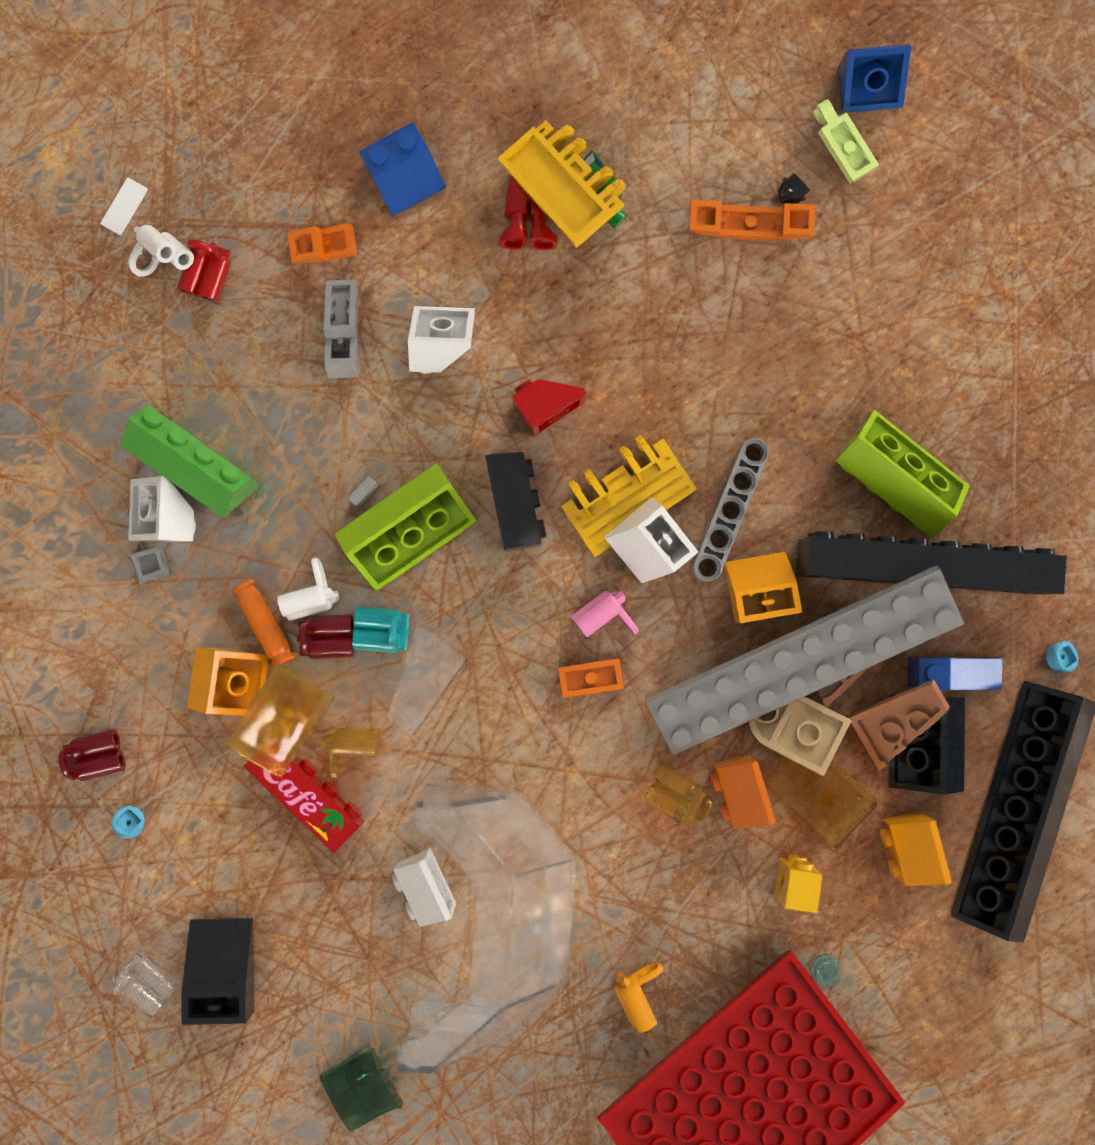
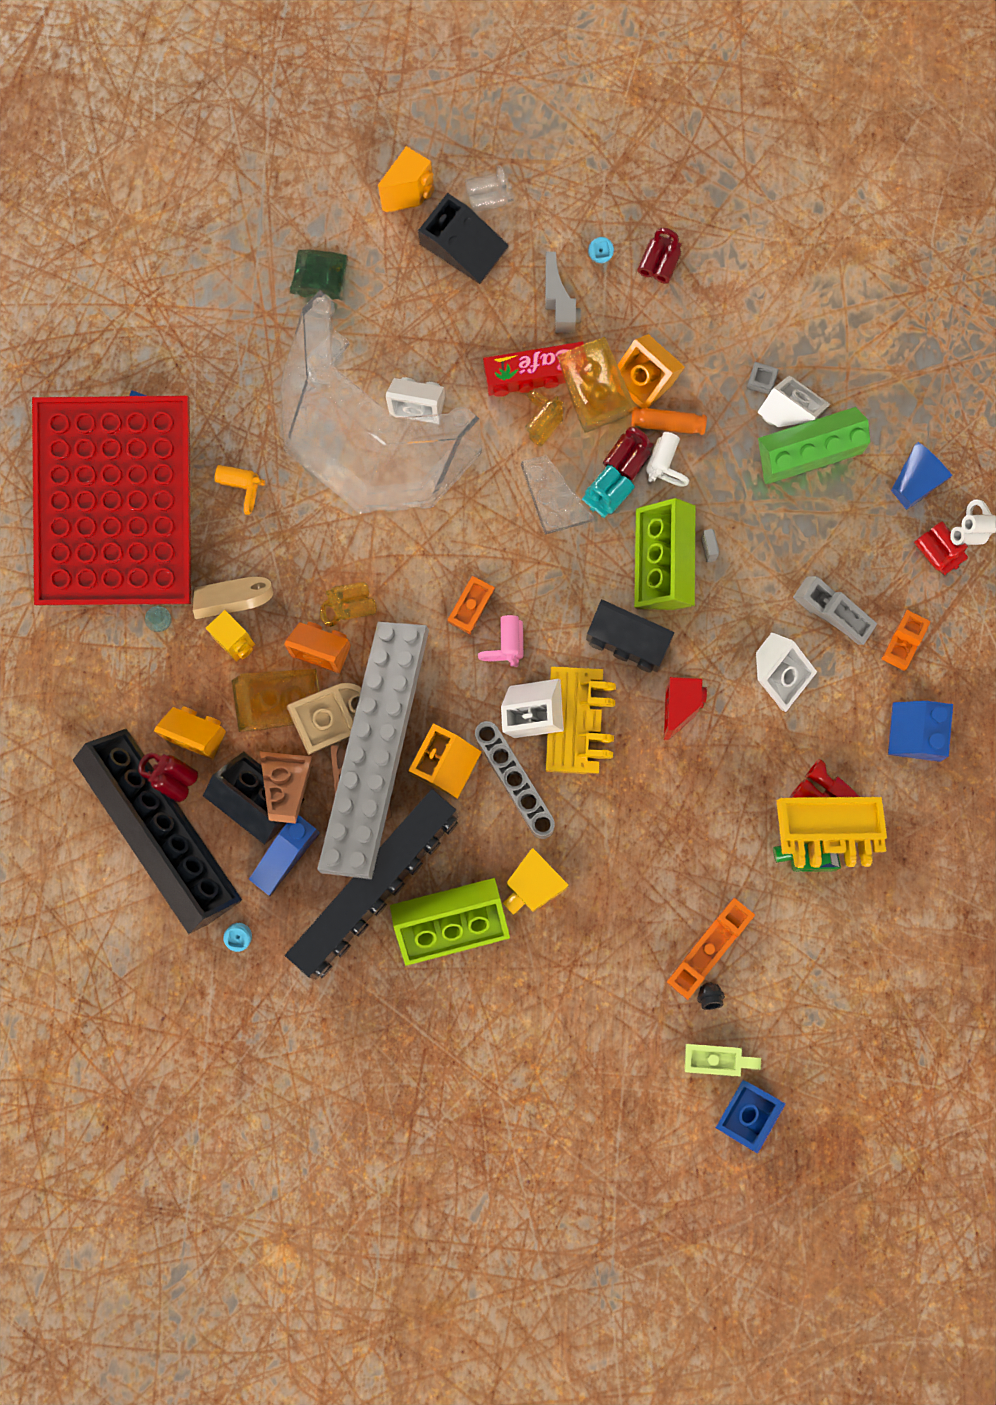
camera: 135 degrees right, 10 degrees down
none -> dark red piece [138,752,198,802]
none -> tan tile [193,577,273,619]
none -> light orange slope [378,146,435,212]
none -> yellow torso [502,848,569,915]
none -> light grey slope [545,252,581,333]
none -> blue slope [891,442,952,510]

